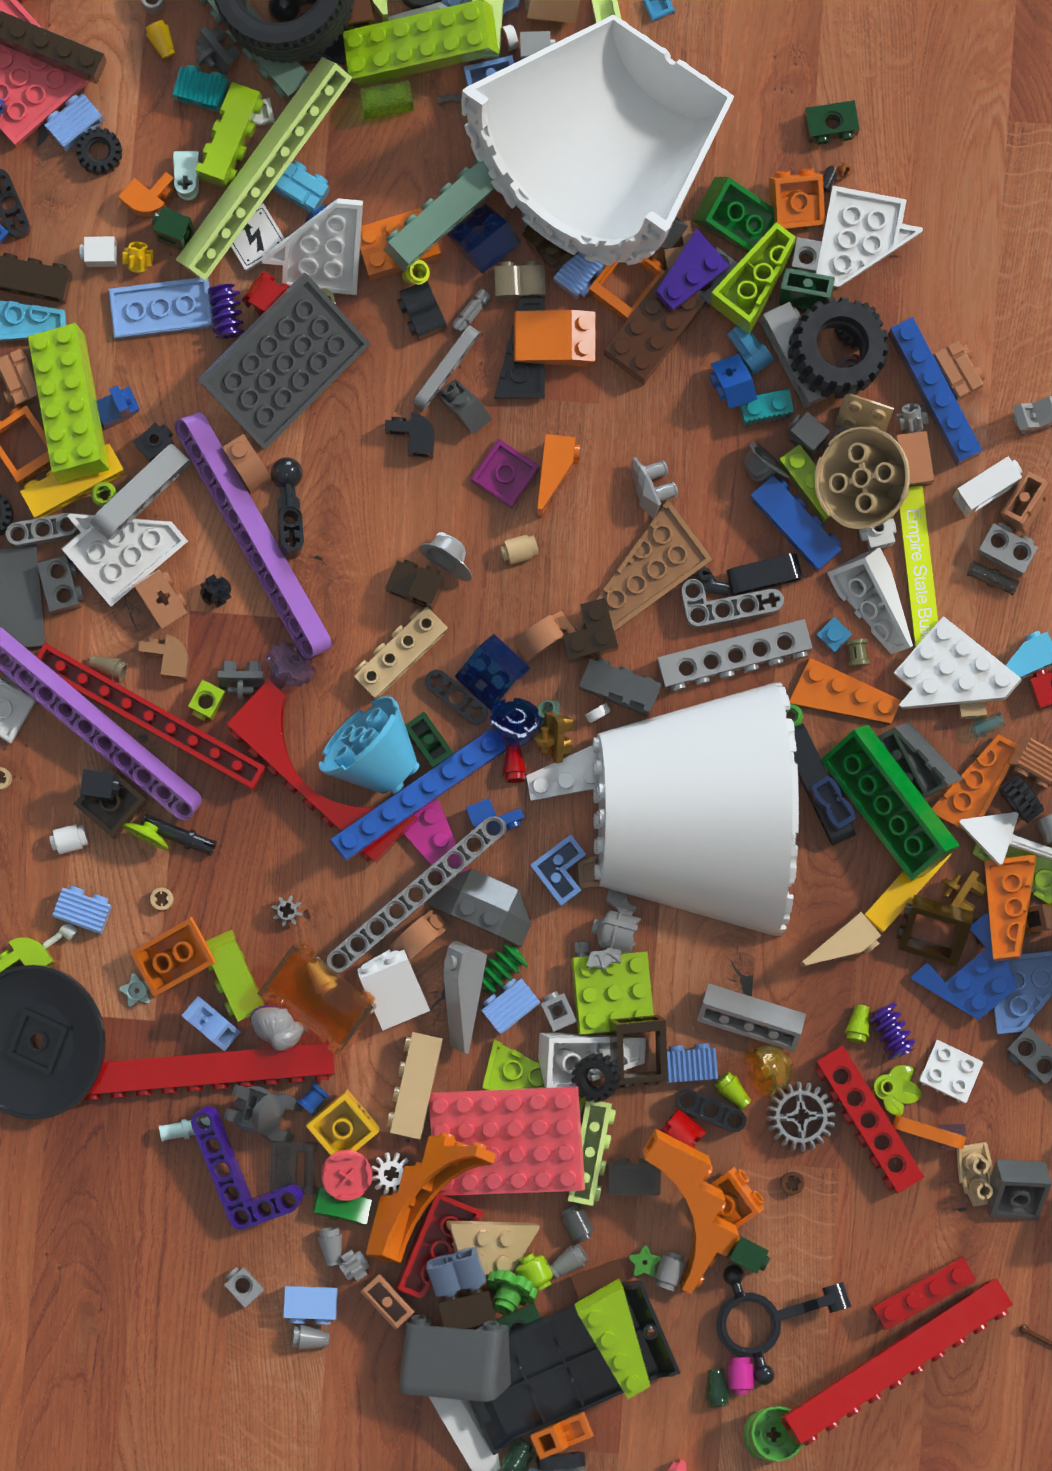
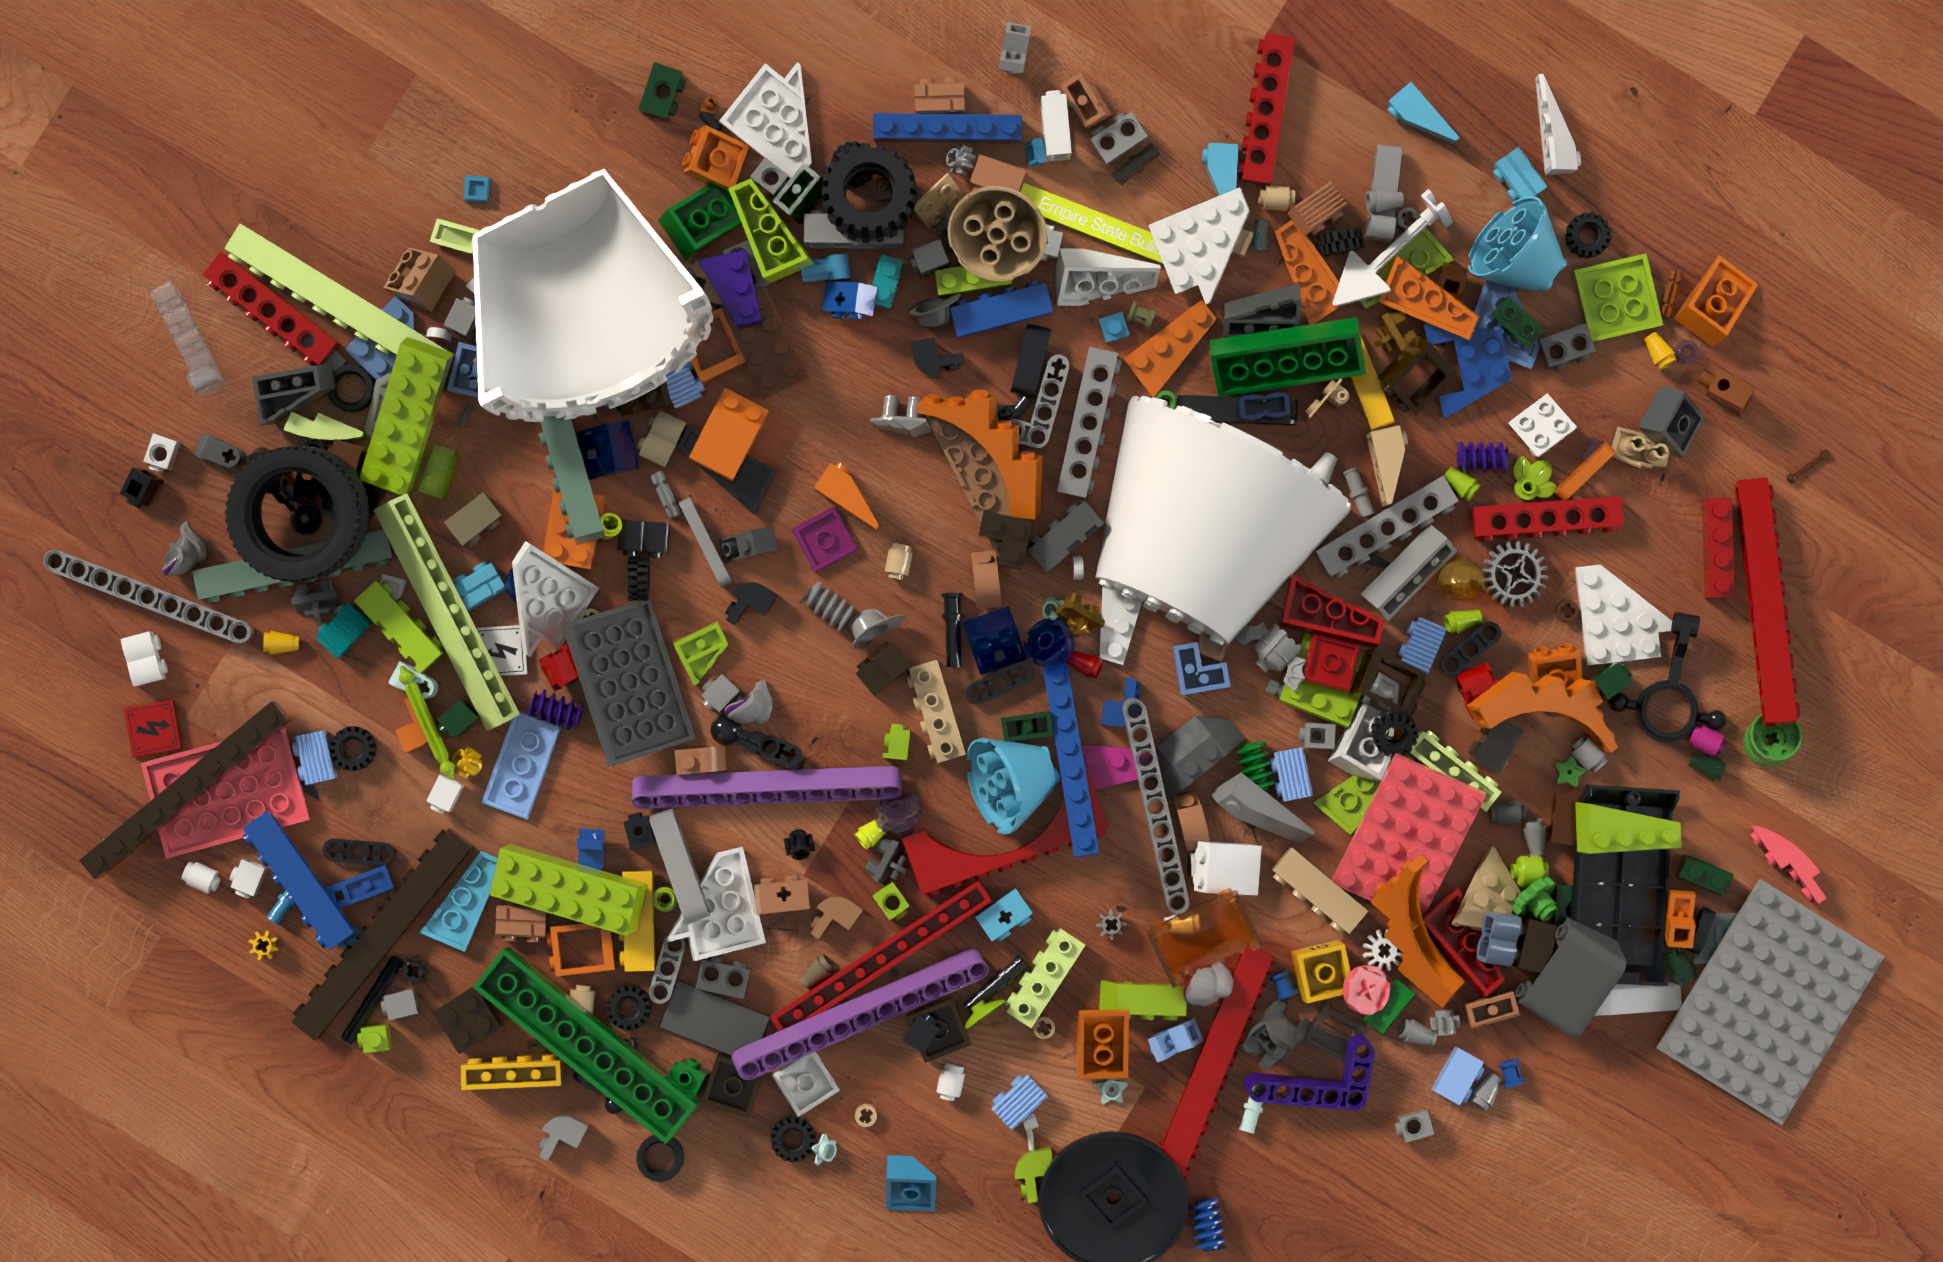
camera: 65 degrees left, 5 degrees up
none -> lime wheel [399,665,455,780]
none -> dark tan brick [444,492,504,547]
none -> black tyre [627,556,650,601]
none -> lime wing [673,621,728,686]
none -> light grey brick [701,674,741,712]
none -> light grey hair [724,679,773,724]
none -> light grey piece [799,580,854,633]
none -> neon yellow cone [854,815,892,850]
none -> lime brick [883,724,911,760]
none -> black brick [910,337,964,379]
none -> orange arch [917,389,1043,520]
none -> black pin [941,593,964,667]
none -> medium azure brick [975,888,1033,942]
none -> yellowish green brick [1005,928,1085,1028]
none -> dark azure tile [1025,138,1047,168]
none -> blue piece [1189,1197,1227,1251]
none -> tan brick [1258,185,1295,212]
none -> red wedge [1280,574,1384,648]
none -> red tile [1303,632,1361,693]
none -> tan hinge [1305,378,1349,421]
none -> white cone [1311,452,1338,487]
none -> light grey brick [1314,475,1458,579]
none -> light grey pin [1343,467,1375,519]
none -> dark green brick [1488,297,1544,350]
none -> blue bush [1498,1058,1526,1088]
none -> white wing [1575,565,1672,666]
none -> dark green brick [1675,854,1734,896]

